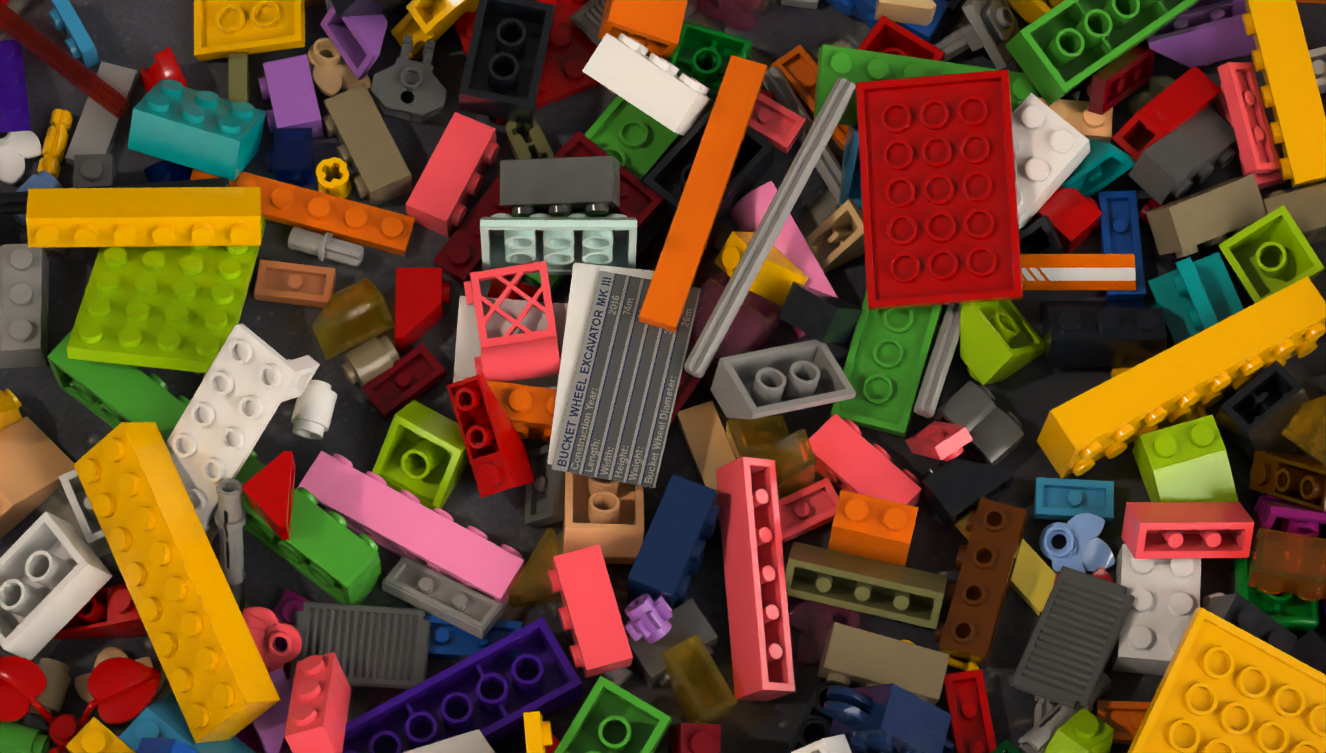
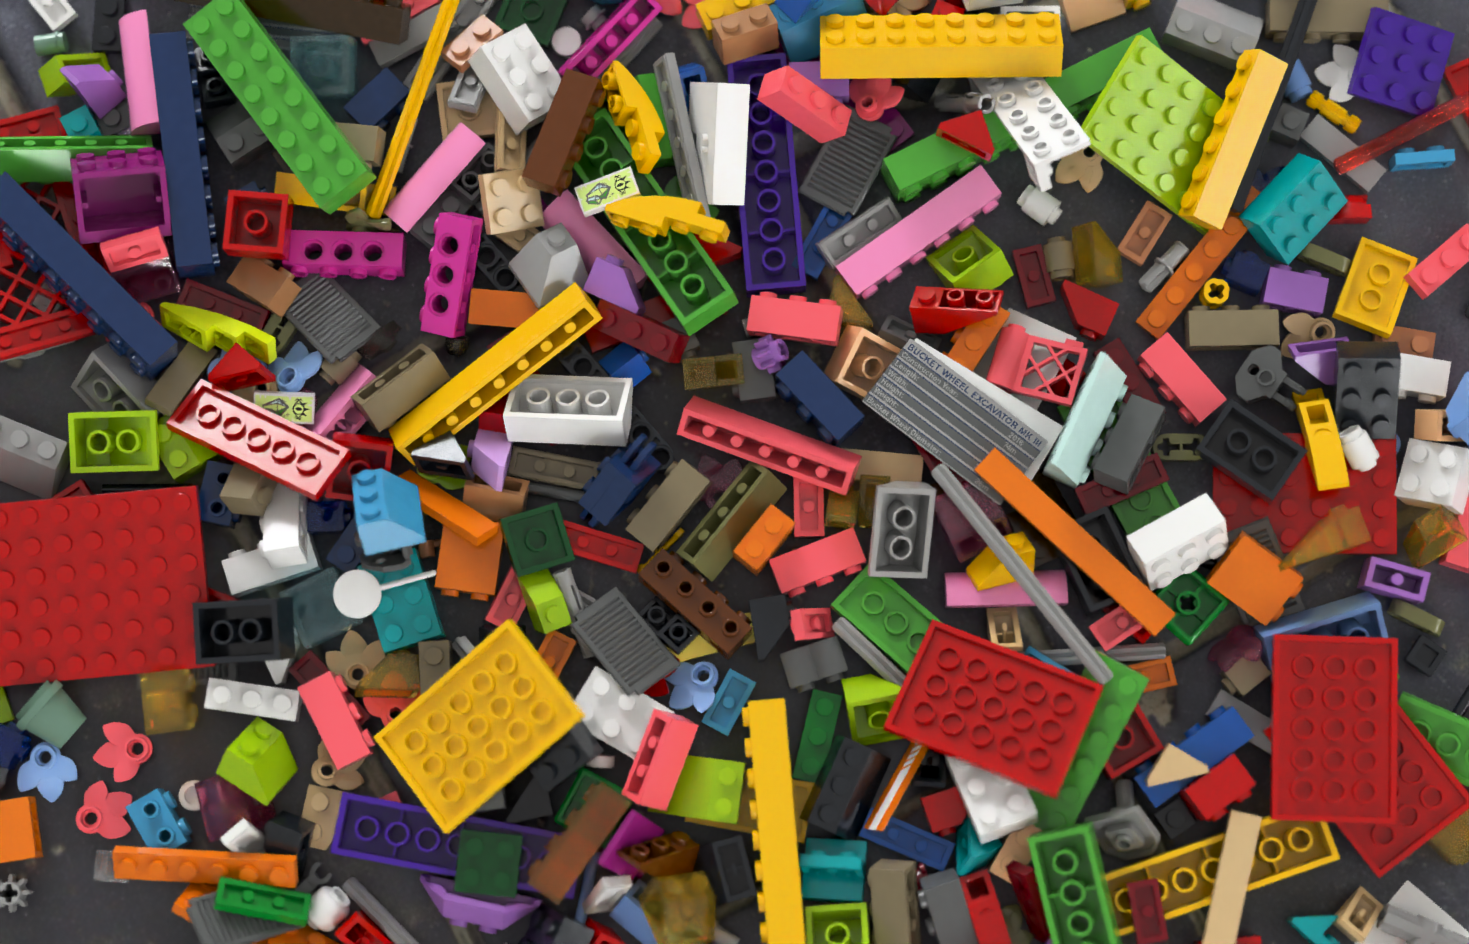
camera: 120 degrees right, 15 degrees up
black slope [777,281,863,343] -> none
none -> black slope [639,596,700,655]
none -> green plate [792,689,843,783]

